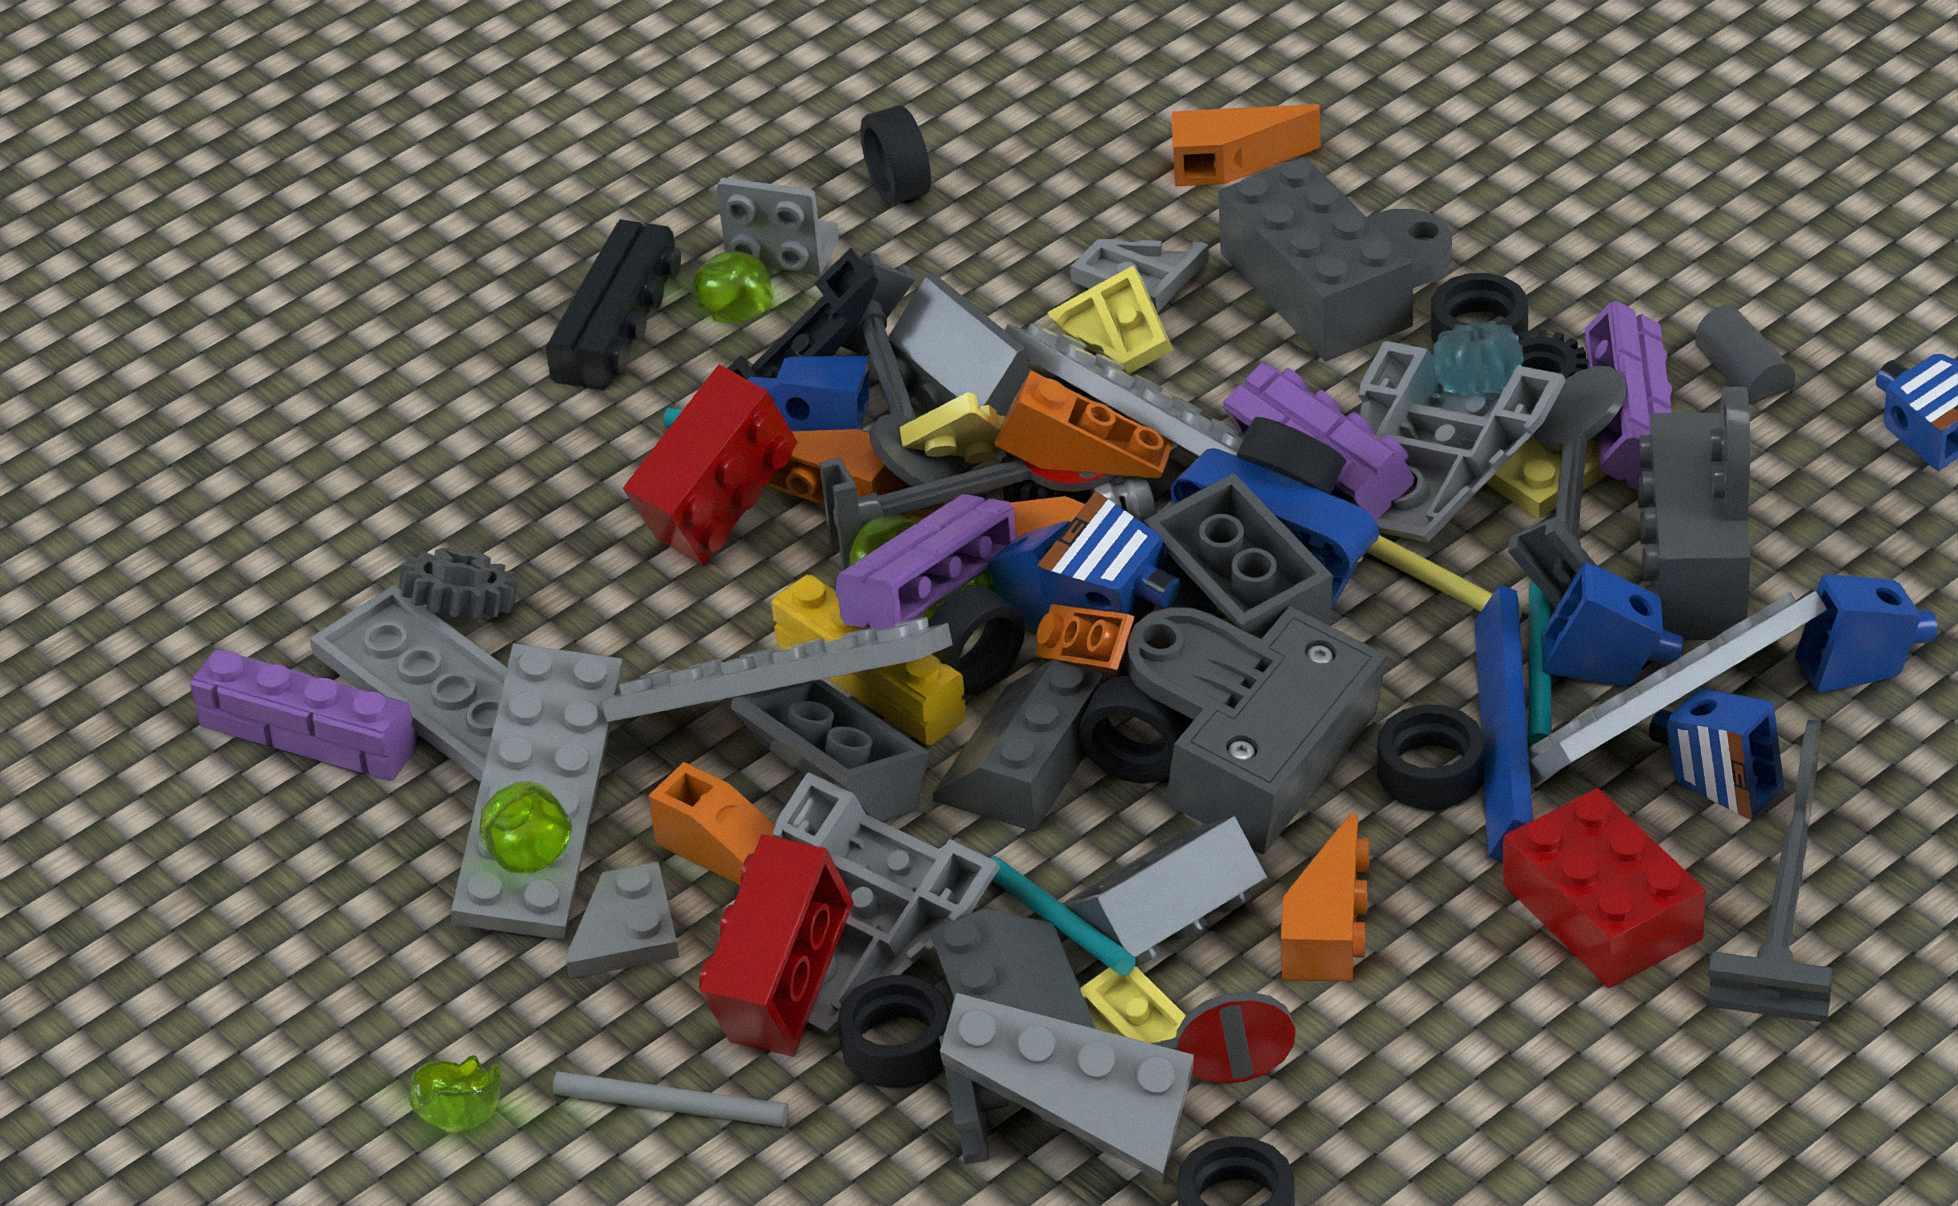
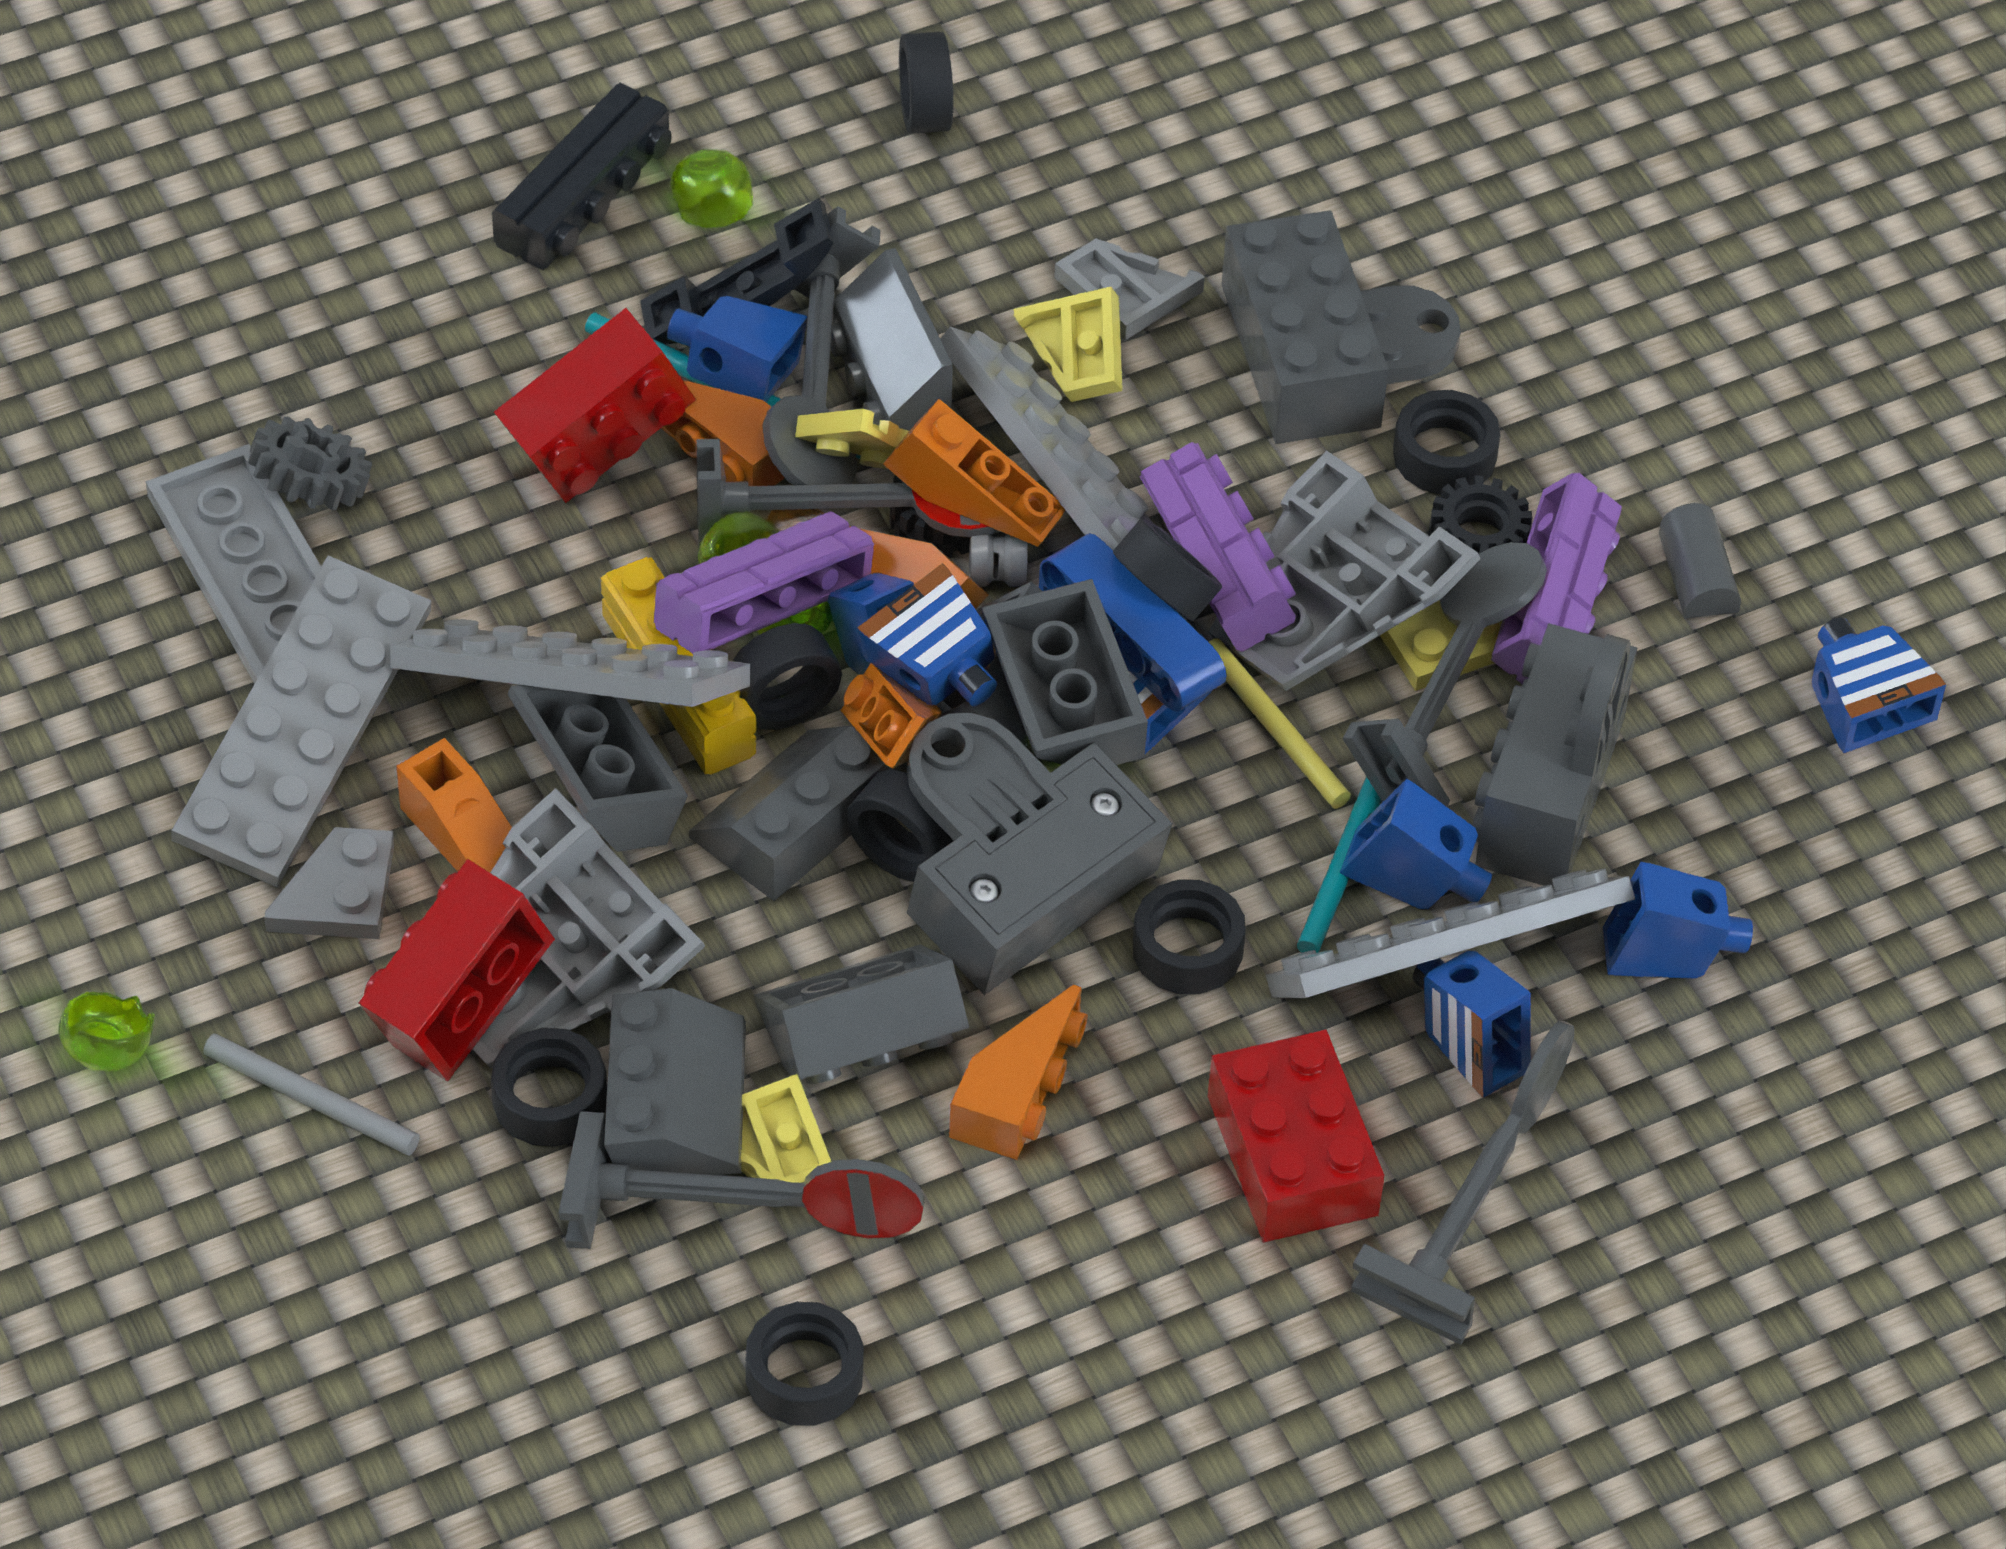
camera: 10 degrees right, 10 degrees up
medium lavender brick [190,649,417,781] -> none
clear neon green hair [479,781,572,874] -> none
light grey bracket [717,178,839,275] -> none
light grey wedge [940,993,1194,1185] -> none
teal bar [990,856,1136,976] -> none
orange slope [1172,104,1321,187] -> none
clear light blue gear [1432,320,1523,397] -> none
blue tile [1475,584,1533,861] -> none

